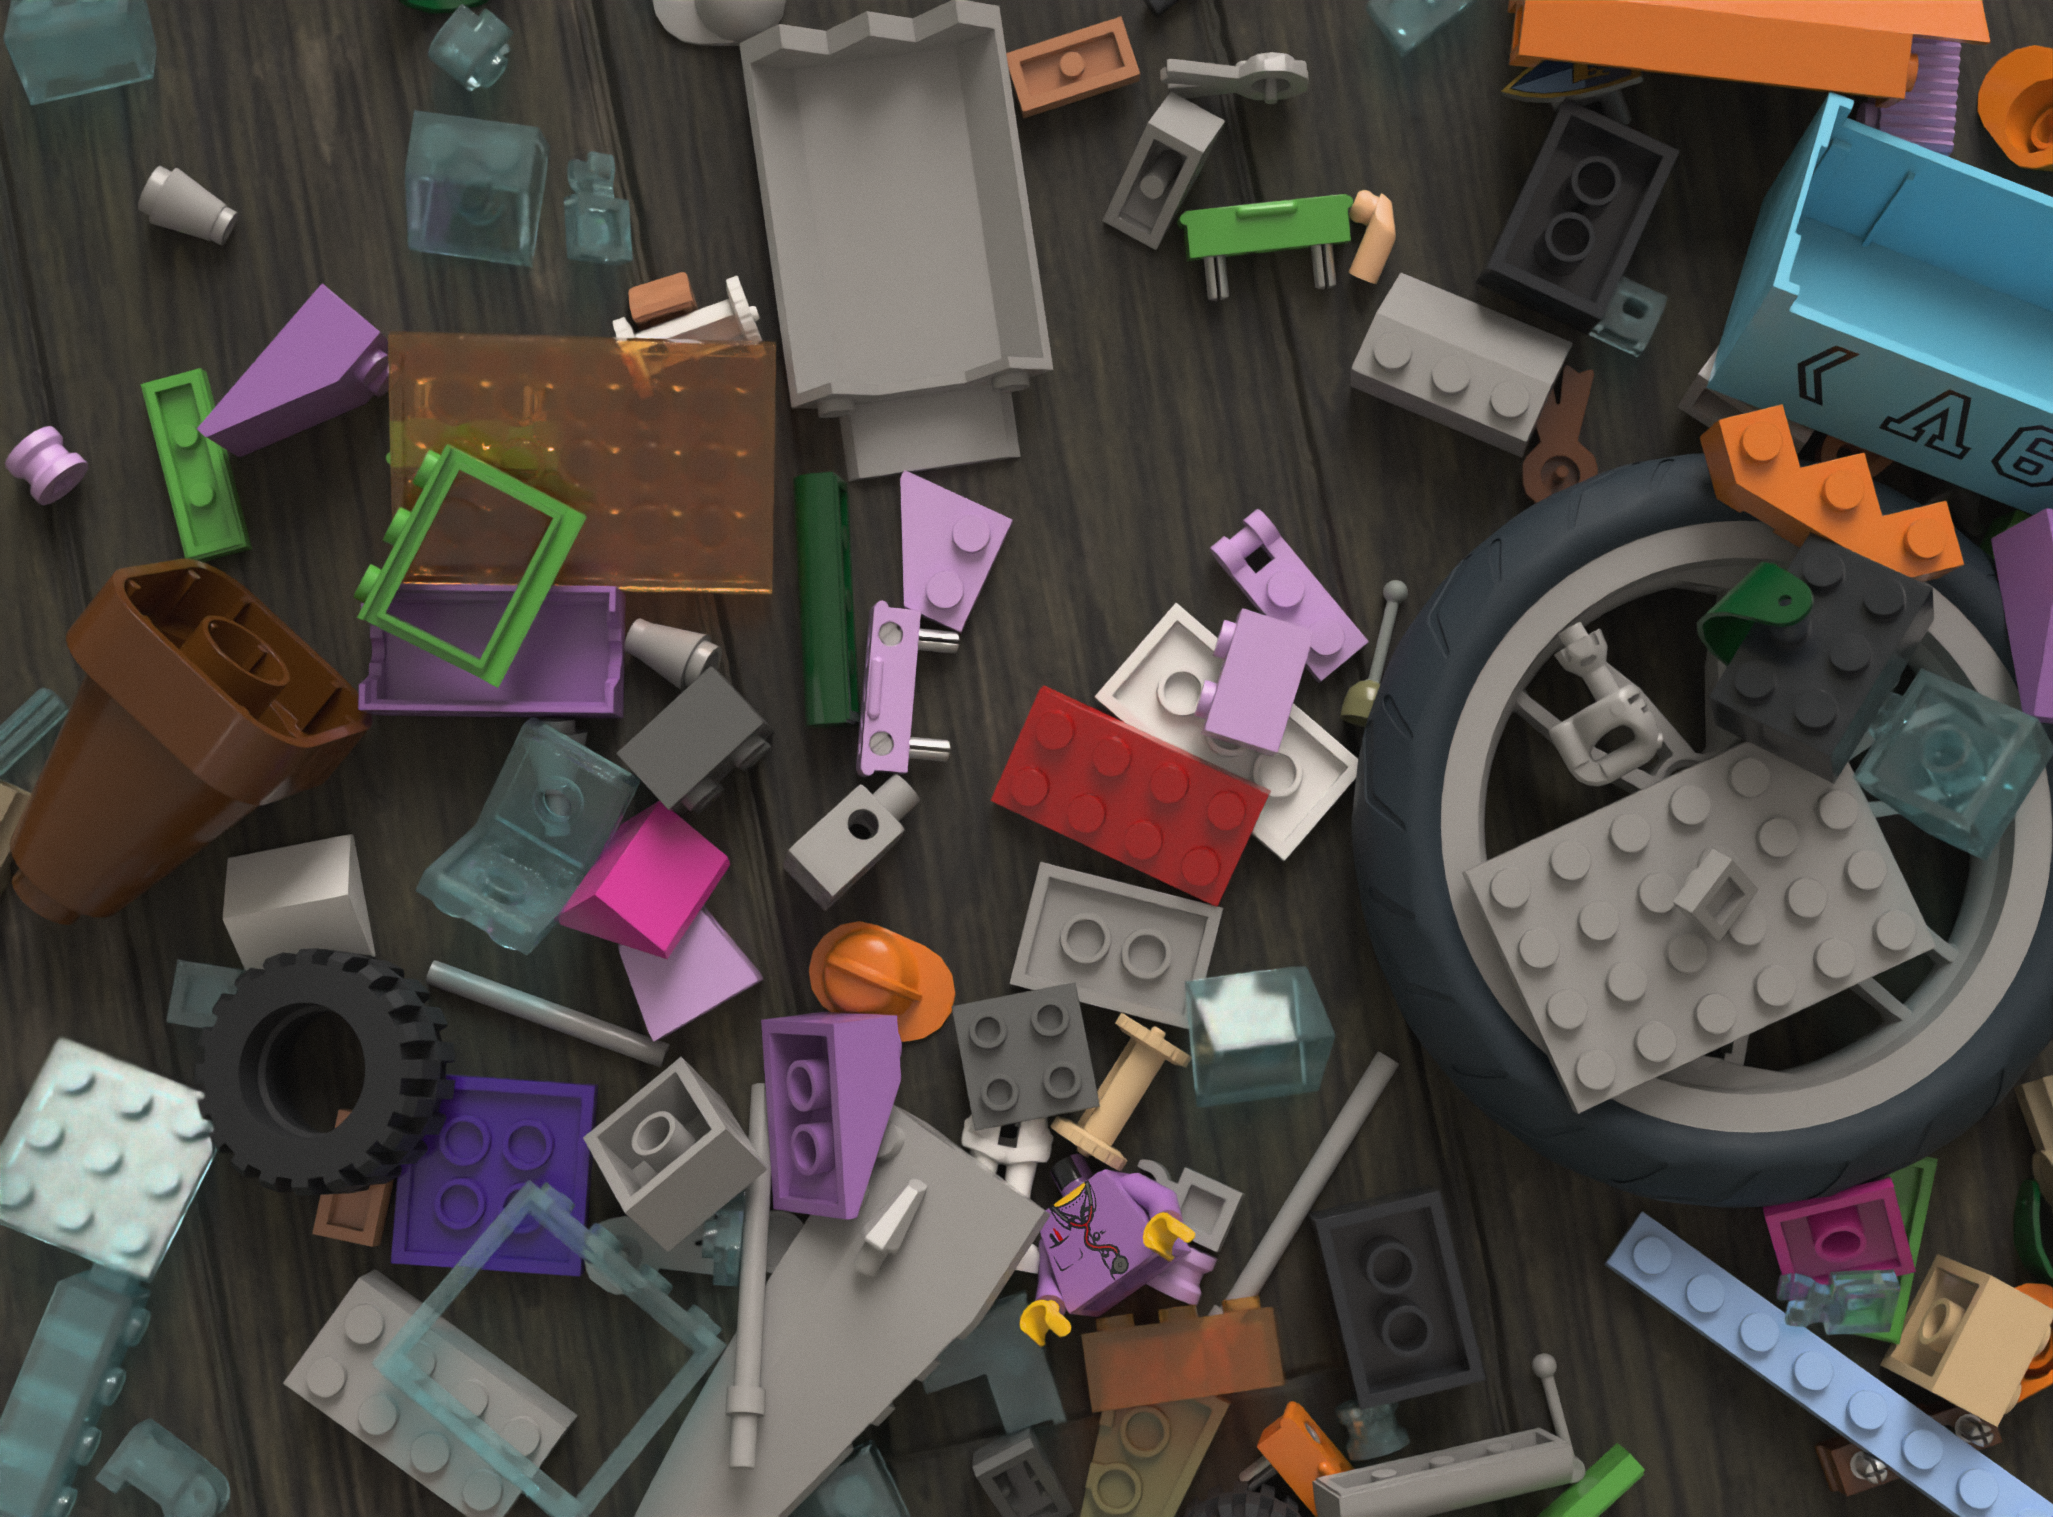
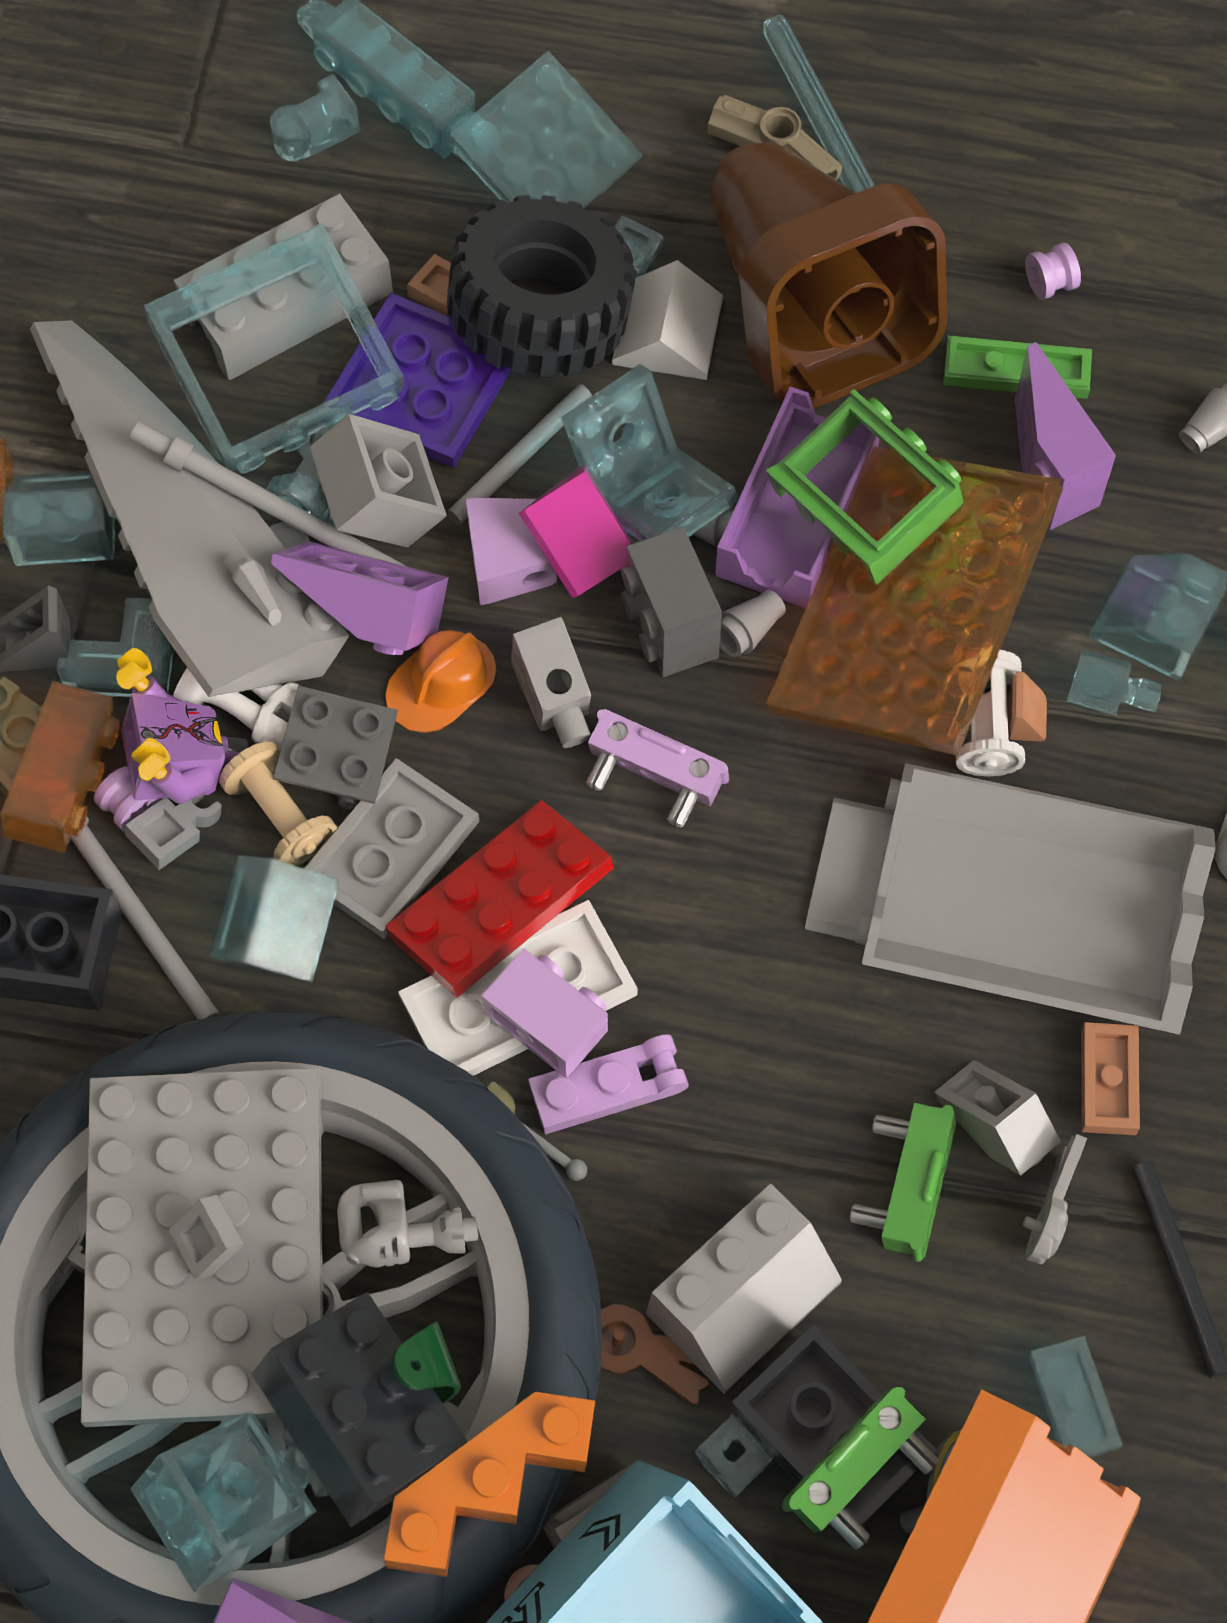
camera: 115 degrees right, 20 degrees down
dark green brick [793,472,860,728] -> none
lavender wing [900,470,1013,634] -> none
light nougat arm [1349,190,1396,284] -> none
none -> bright green piece [782,1387,939,1549]

